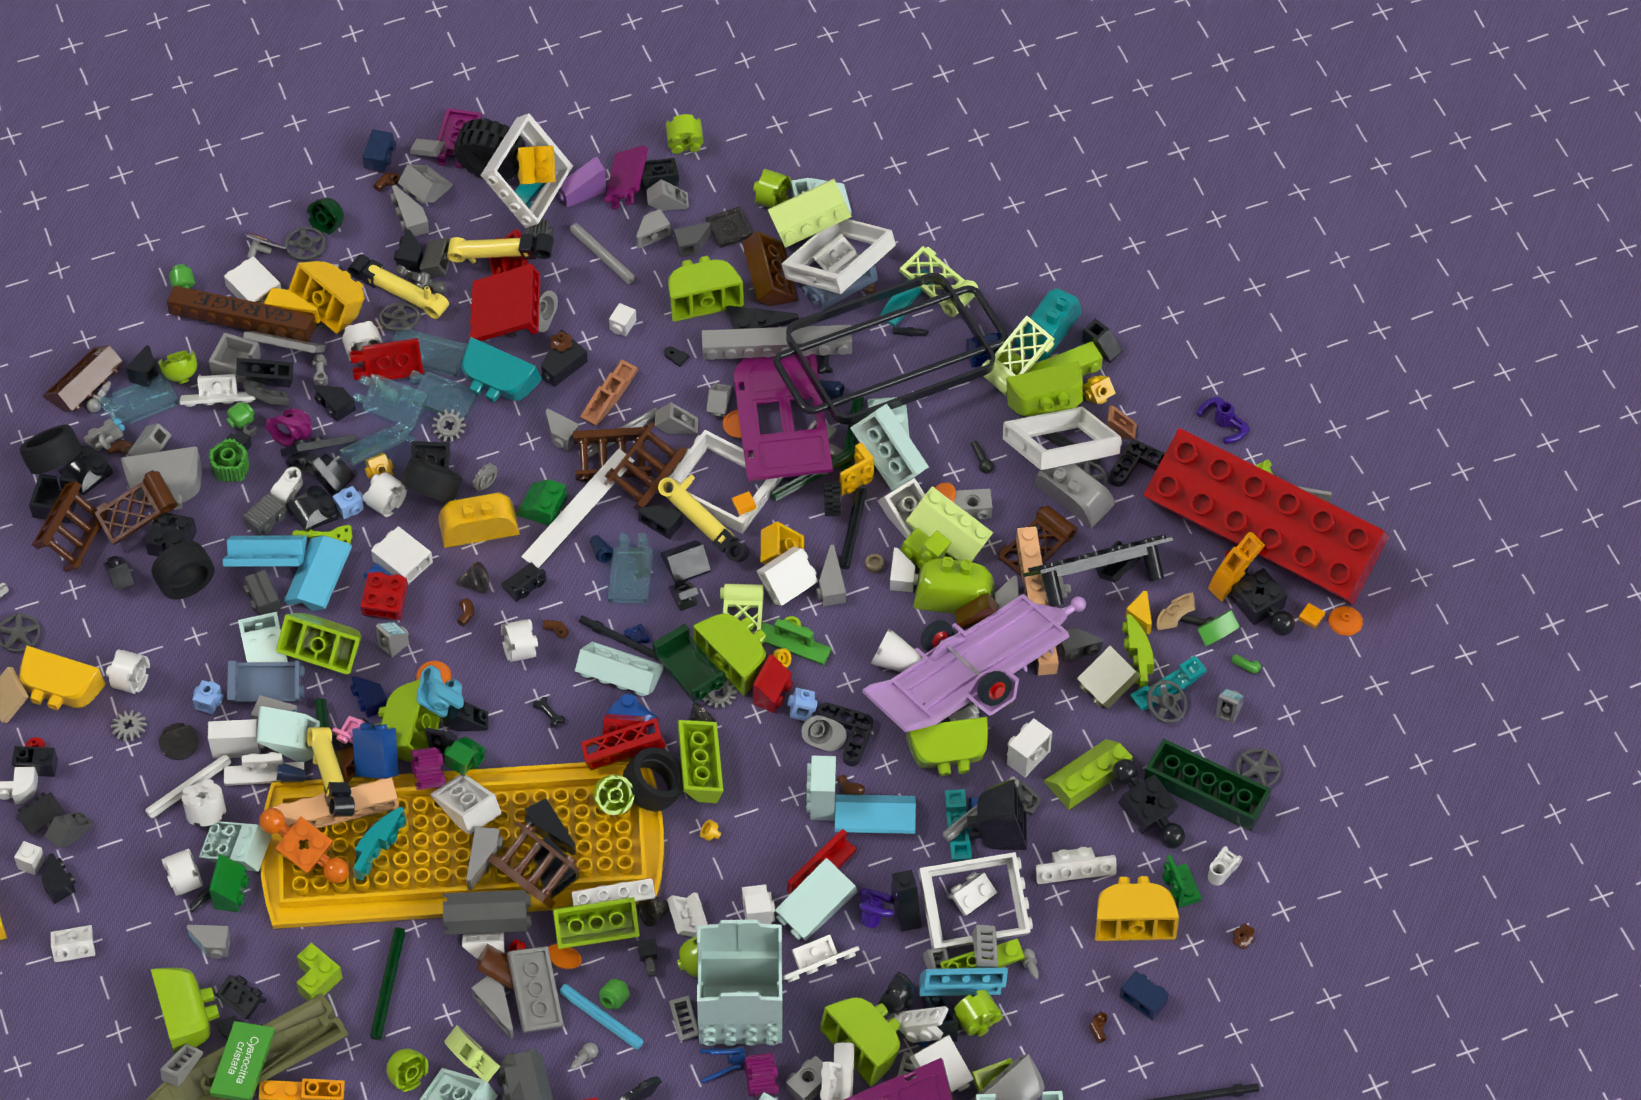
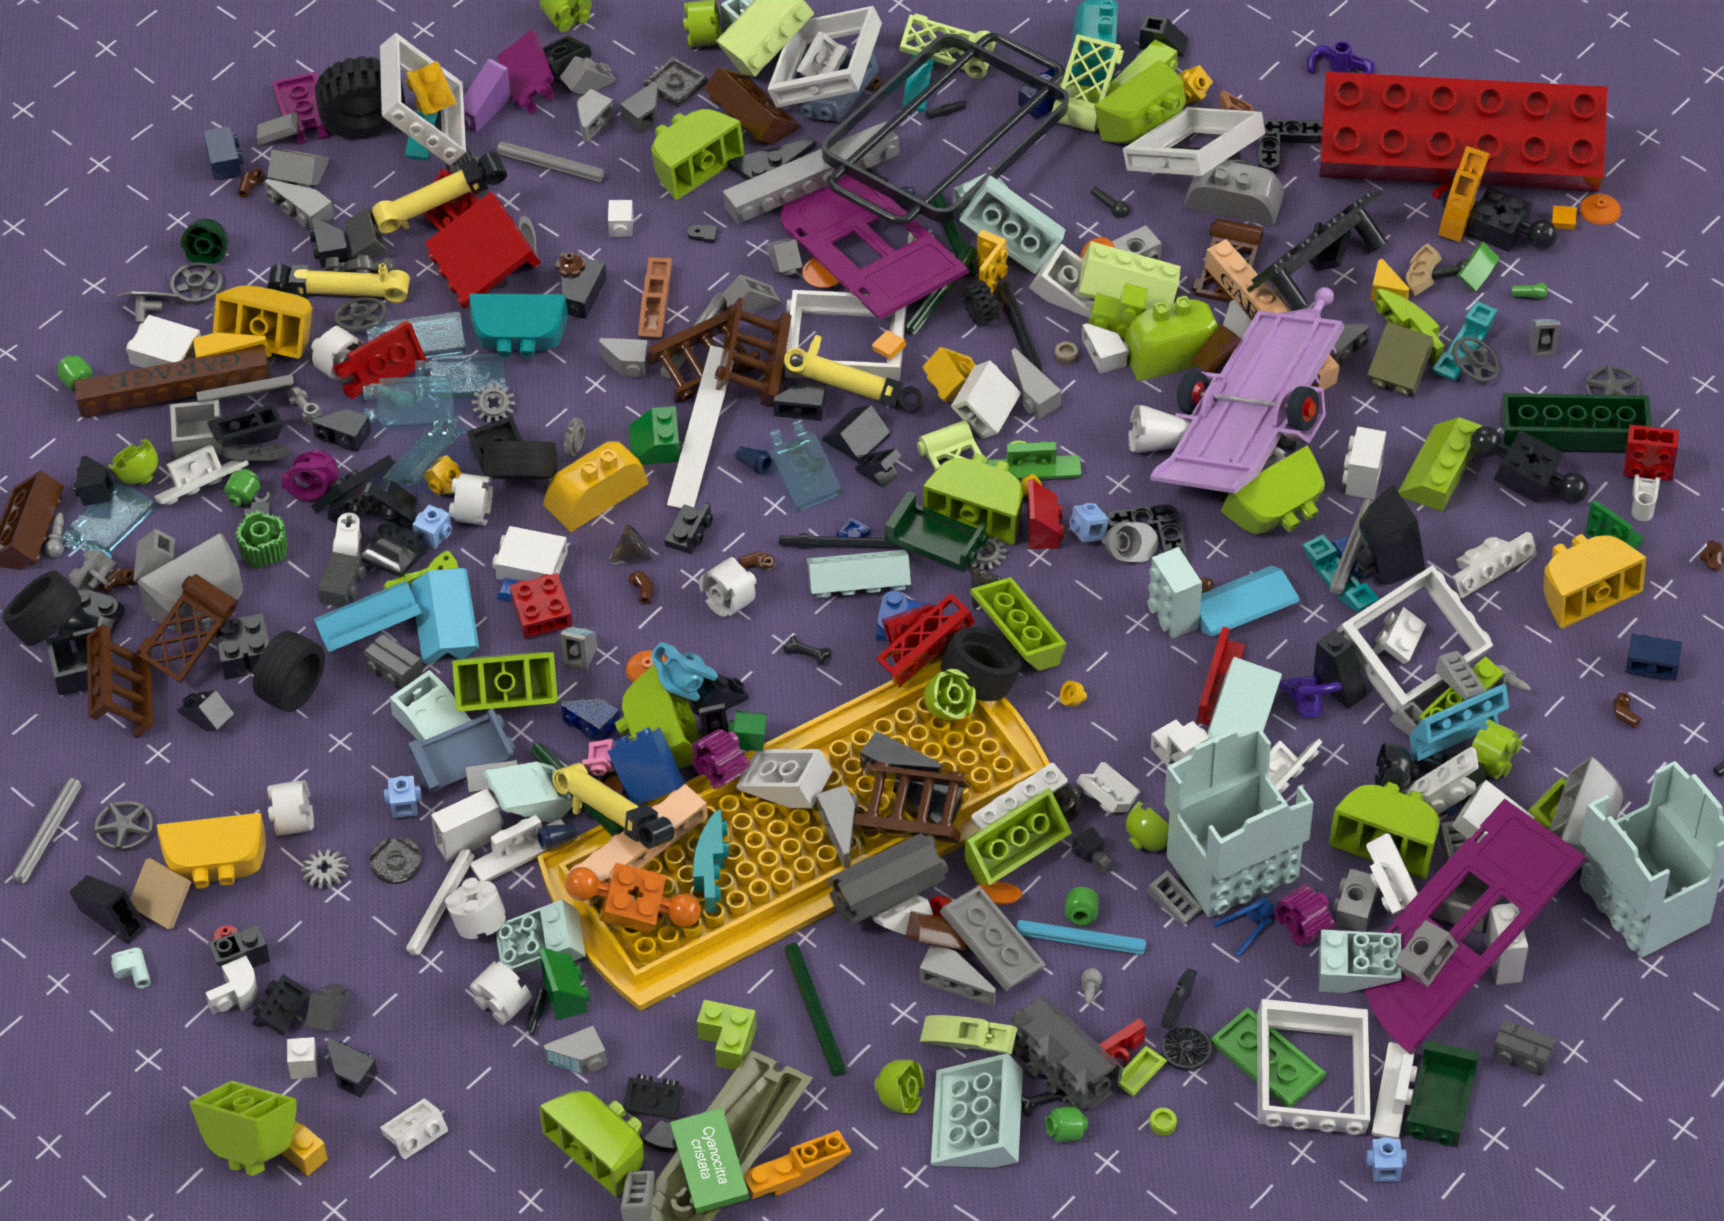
camera: 25 degrees left, 5 degrees down
none -> red brick [1623,425,1679,481]

